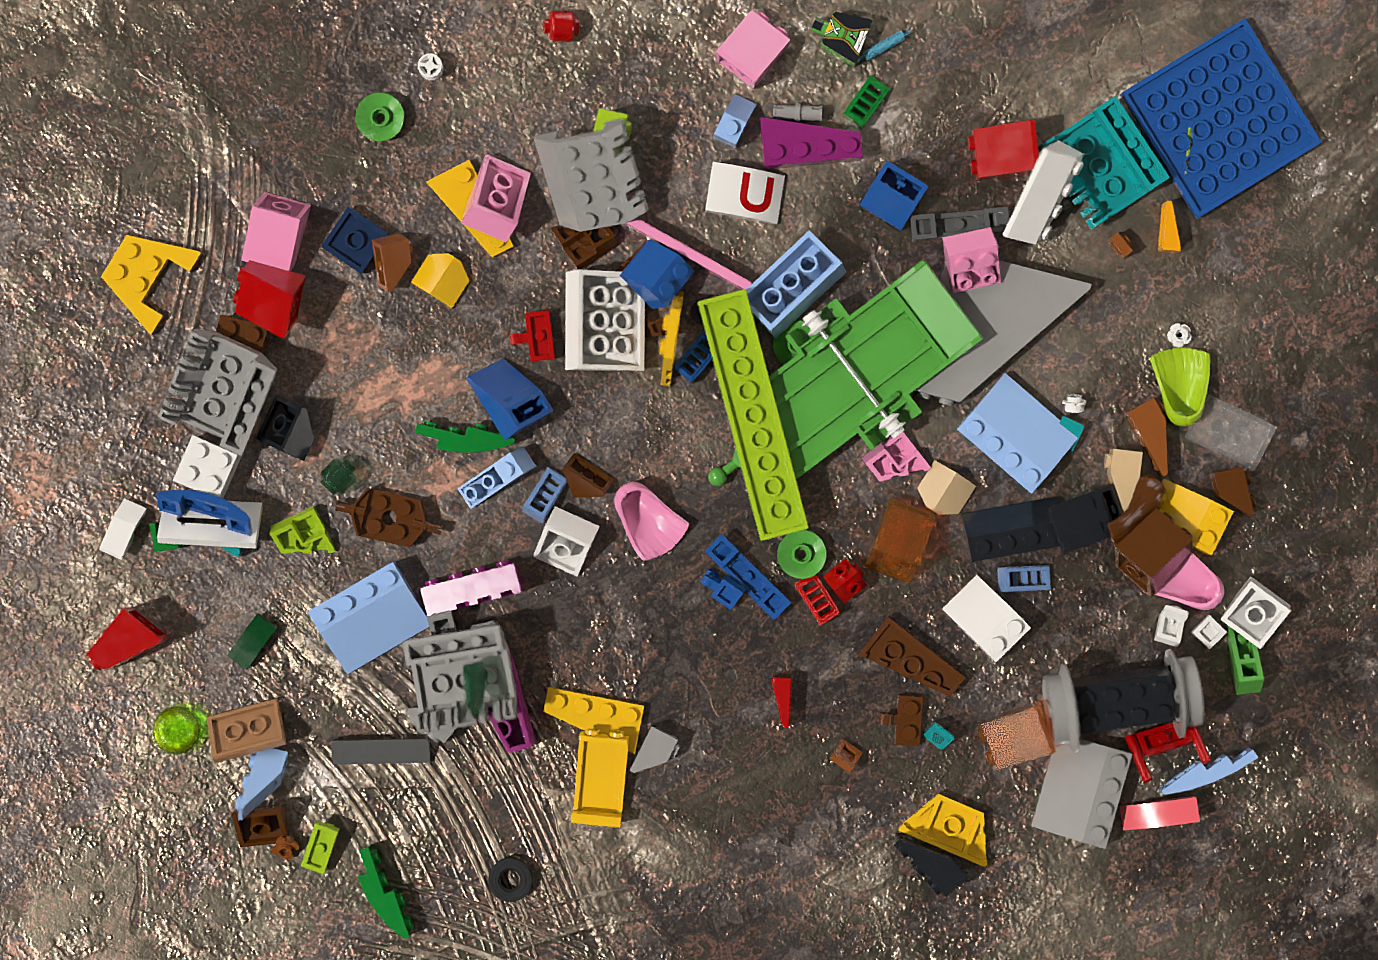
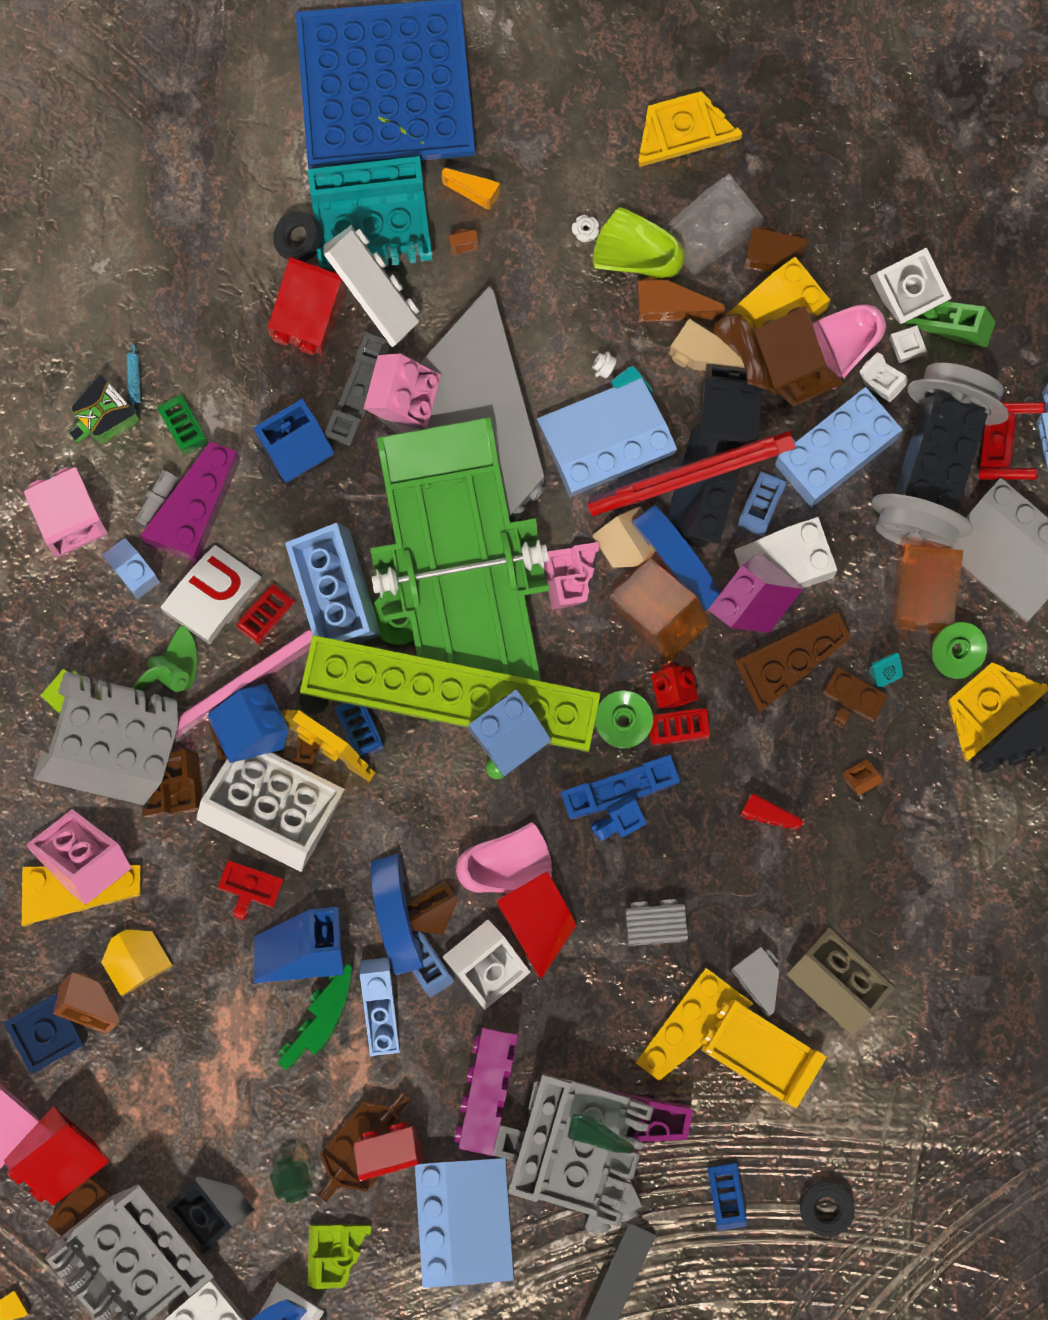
camera: 65 degrees left, 10 degrees down
none -> bright green piece [133,626,197,692]
none -> red slope [235,584,295,646]
none -> black tyre [273,211,323,262]
none -> slope [354,1122,425,1181]
none -> blue slope [371,854,424,975]
none -> medium blue slope [468,690,551,777]
none -> red slope [496,871,576,979]
none -> red piece [587,431,796,516]
none -> light grey brick [625,899,688,946]
none -> blue slope [632,505,721,614]
none -> yellow wing [638,91,742,167]
none -> blue slope [707,1163,747,1231]
none -> magenta slope [708,552,804,633]
none -> light blue brick [775,387,903,508]
none -> dark tan slope [786,928,895,1036]
none -> bright green dish [932,622,987,679]

